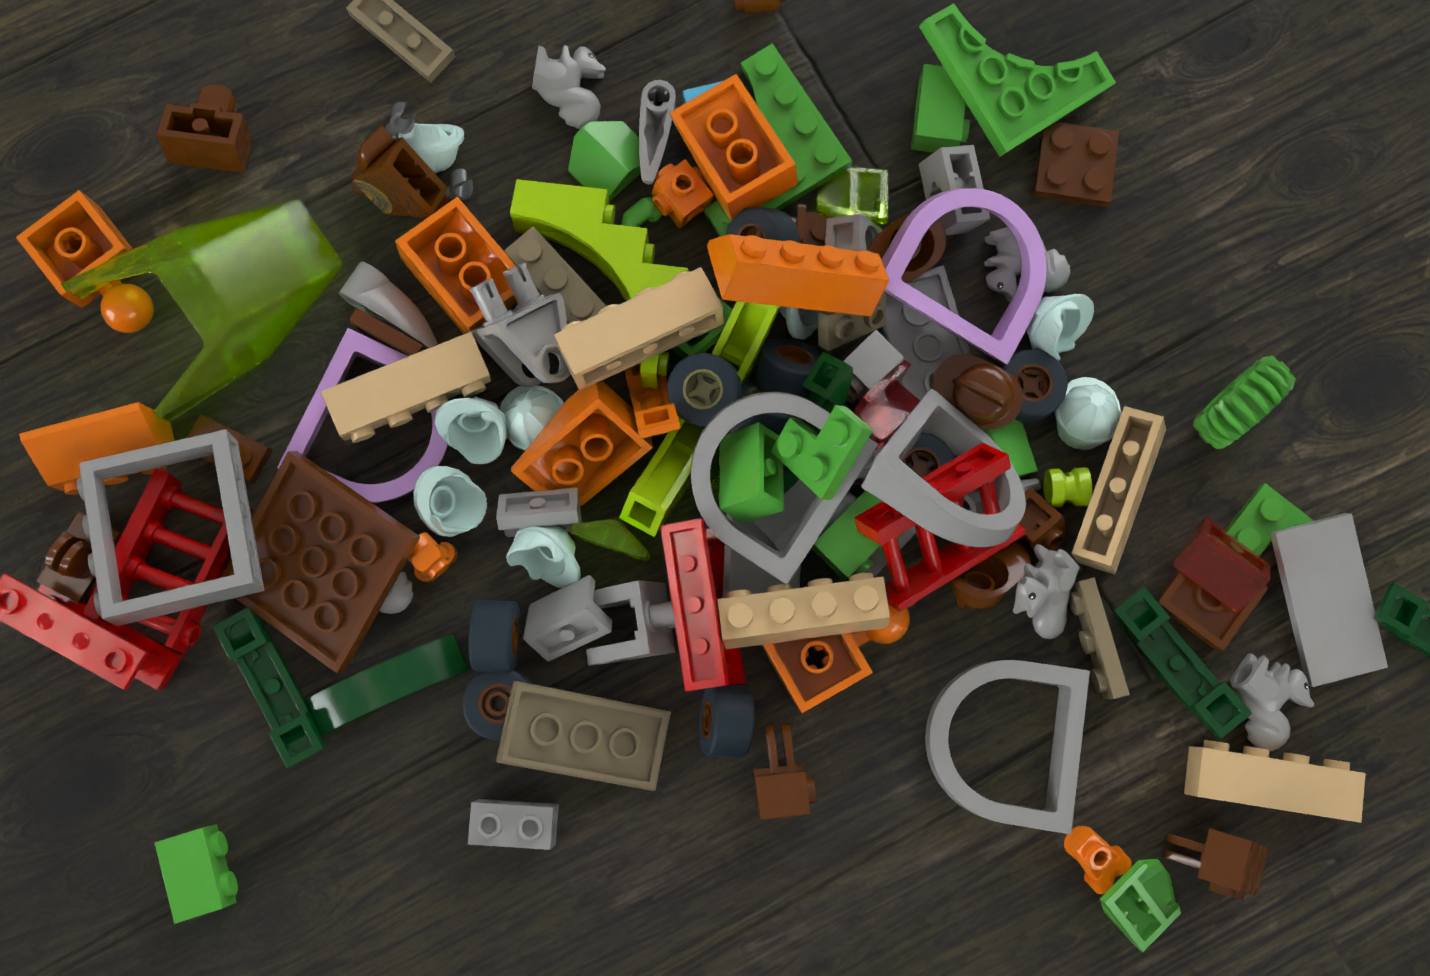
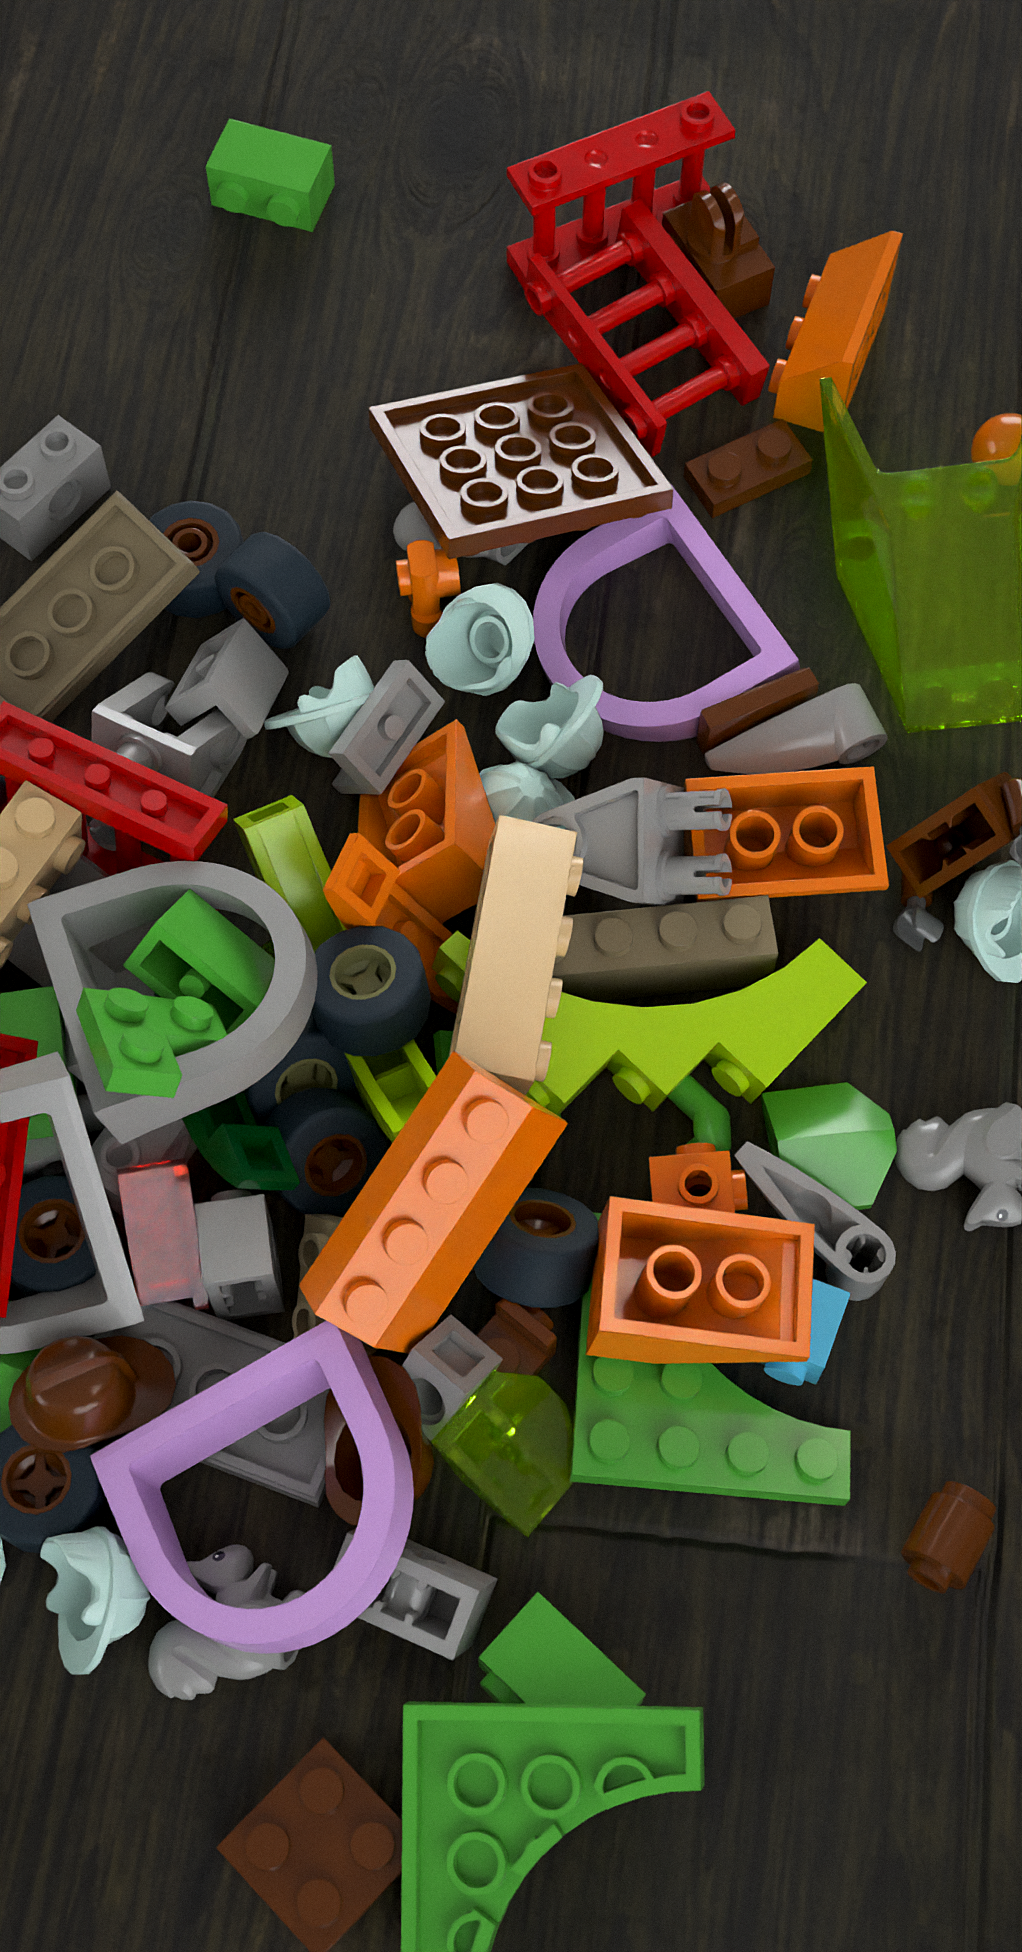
camera: 125 degrees right, 15 degrees down
light grey window [77,429,264,626] -> none
dark green slope [212,607,325,768] -> none
dark green slope [307,634,469,736] -> none
tan brick [321,332,491,443] -> none
clear neon green slope [570,518,651,563] -> none

